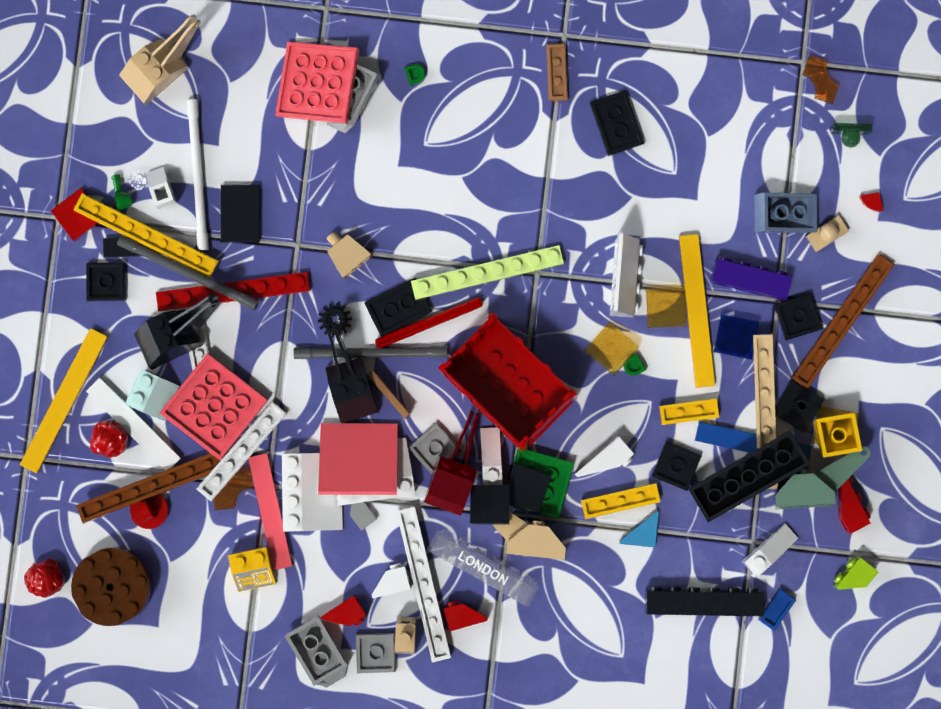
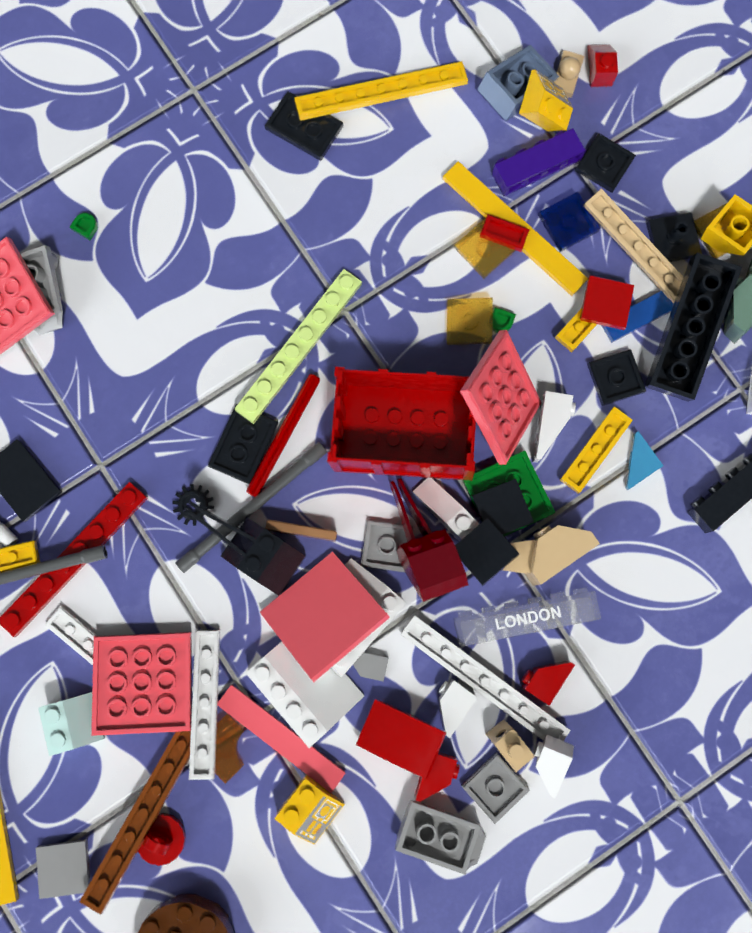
camera: 50 degrees left, 5 degrees down
white tile [86,378,182,470] -> none
red hair [90,420,128,458] -> none
black slope [134,294,221,370] -> none
tan torso [326,232,372,280] -> none
medium nougat tile [546,43,568,102] -> none
white slope [610,233,643,318] -> none
dark orange tile [791,254,895,389] -> none
red tile [859,192,883,212] -> none
none -> light grey tile [36,839,91,899]
none -> yellow tile [294,61,468,121]
none -> red slope [356,699,447,779]
none -> coral tile [460,330,541,465]
none -> red tile [479,214,530,252]
none -> yellow slope [519,69,573,132]
none -> white slope [534,734,574,798]
none -> red tile [580,275,634,330]
none -> red slope [588,45,618,87]

